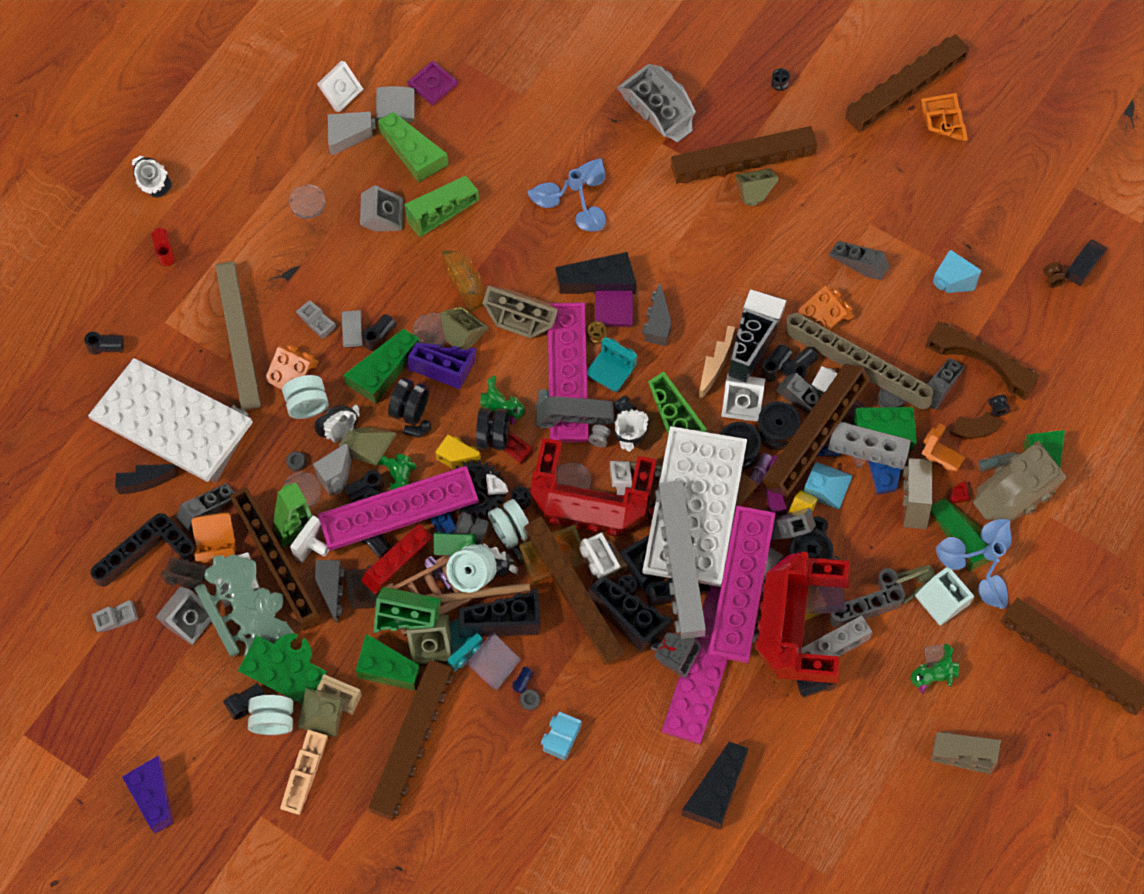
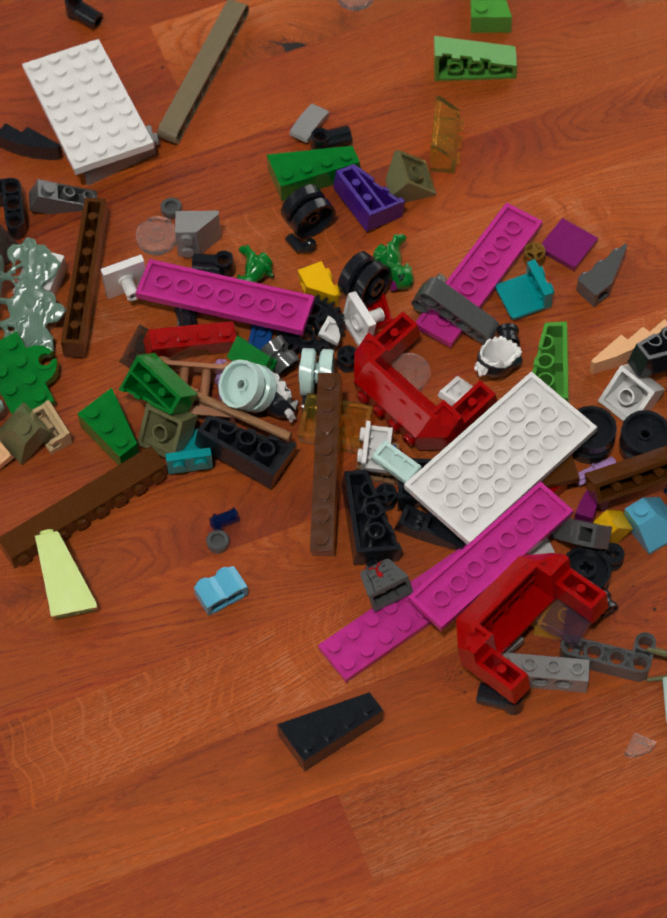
camera: 35 degrees right, 5 degrees down
orange bracket [191,512,237,563] -> none
orange bracket [265,344,319,389] -> none
bright green wedge [272,482,312,549] -> none
light aqua wheel [282,375,329,419] -> none
light grey slope [296,300,337,339] -> none
white hair [314,405,360,443] -> none
dark grey slope [315,560,345,623] -> none
olive slope [338,426,396,465] -> none
light grey slope [360,185,403,231] -> none
clear tile [413,313,447,346] -> none
tile [467,633,521,690] -> none
dark tan wedge [483,285,558,338] -> none
medium blue plant [528,158,606,231] -> none
black wedge [555,252,636,294] -> none
light grey wheel [588,425,611,447] -> none
light grey brick [655,480,706,639] -> none
green animal [910,643,959,694] -> none
dark tan wedge [930,731,1001,775] -> none
none -> yellowish green slope [35,529,98,620]
none -> white tile [343,291,385,347]
none -> light aqua plate [371,440,421,484]

